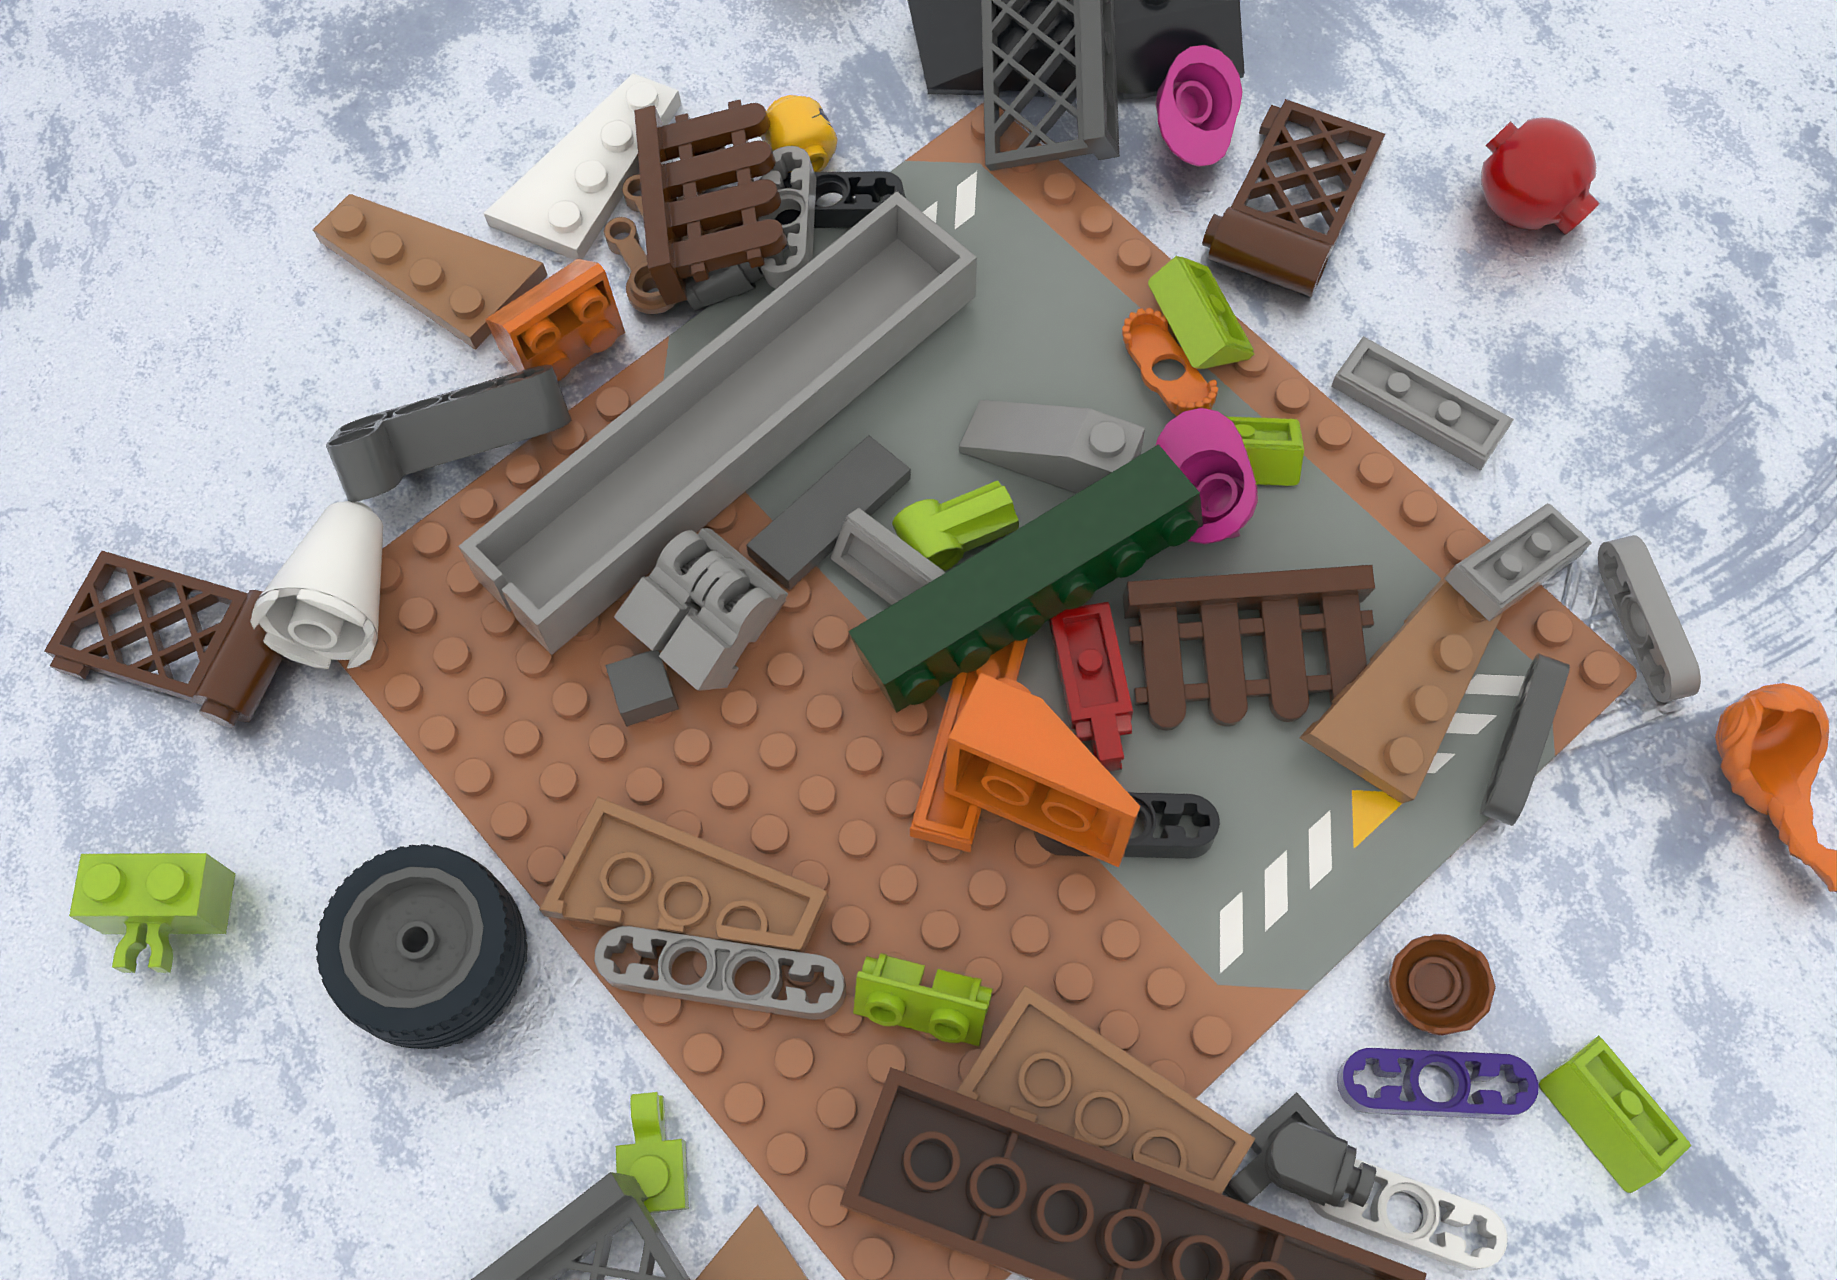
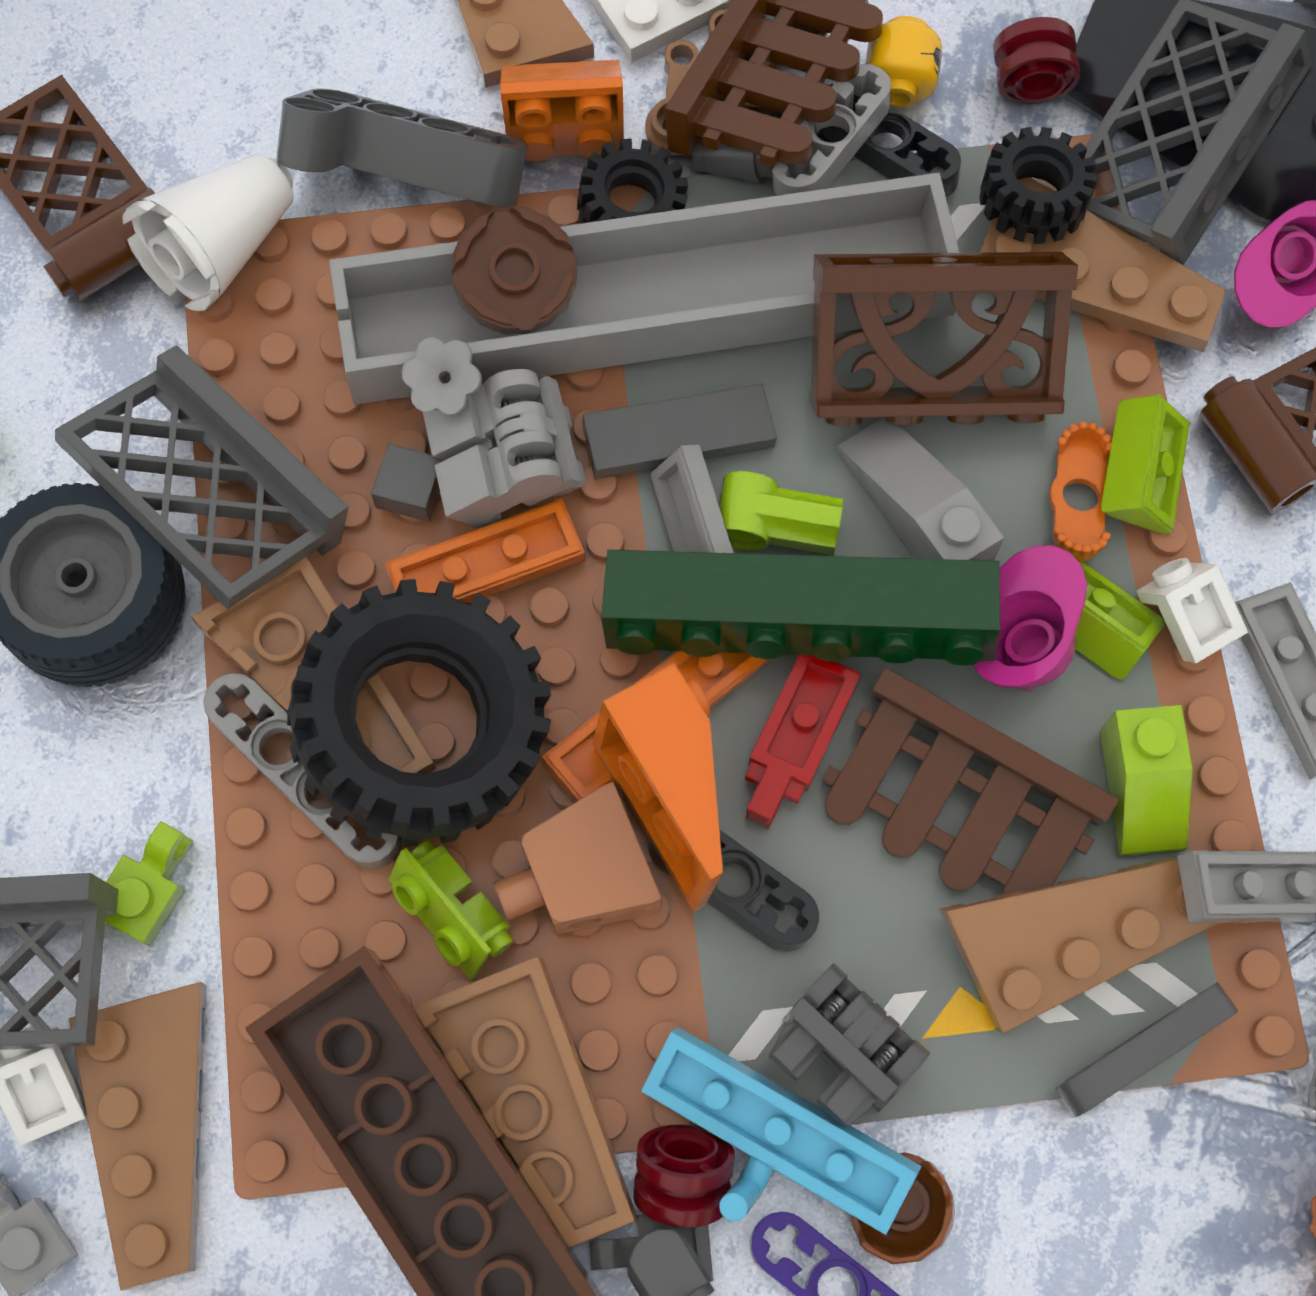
camera: 30 degrees right, 5 degrees up
none -> dark grey fence [55,345,348,609]
none -> black tyre [287,579,551,847]
none -> orange tile [385,498,586,604]
none -> light grey plant [401,337,482,416]
none -> reddish brown tile [452,208,577,334]
none -> nougat torso [493,782,662,934]
none -> black tyre [577,138,688,224]
none -> dark red wheel [633,1125,735,1227]
none -> medium azure plate [641,1027,922,1235]
none -> dark grey hips [769,963,930,1127]
none -> reddish brown fence [810,252,1078,426]
none -> black tyre [979,127,1098,244]
none -> medium nougat wing [980,178,1226,352]
none -> dark red wheel [993,17,1080,104]
none -> lime slope [1099,705,1192,857]
none -> white bracket [1136,558,1248,663]

